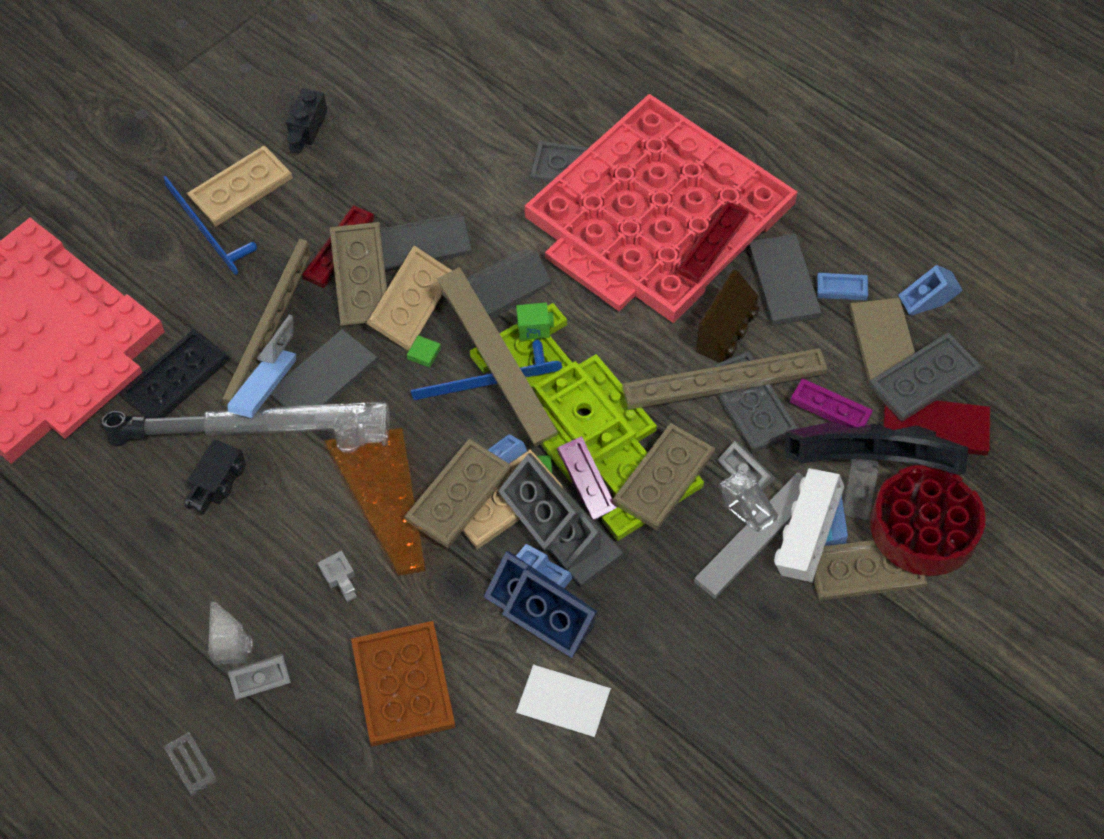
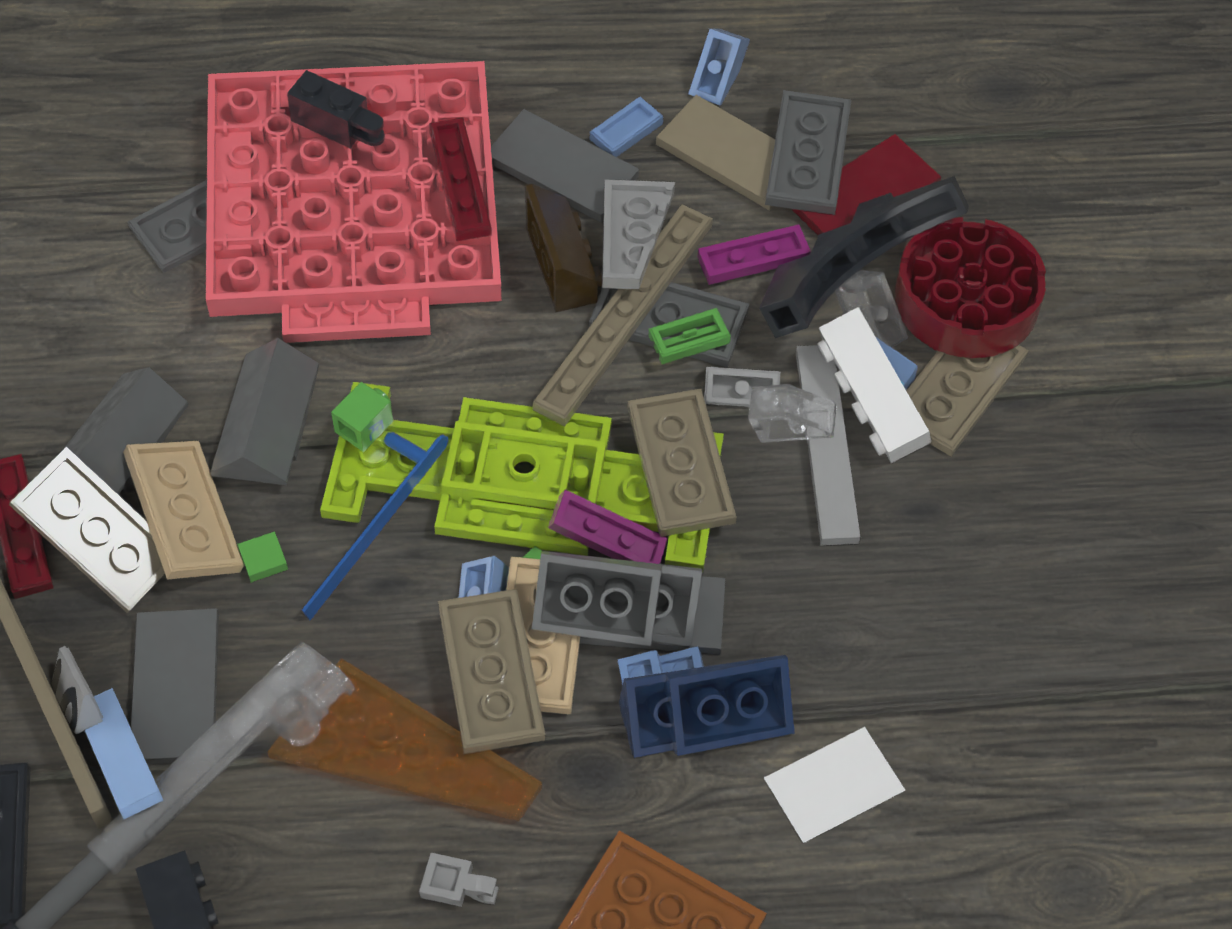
camera: 50 degrees left, 0 degrees up
dark tan tile [437,267,558,447] -> none
none -> black brick [287,70,385,149]
none -> light grey wing [602,180,675,289]
none -> bright green tile [648,308,731,364]

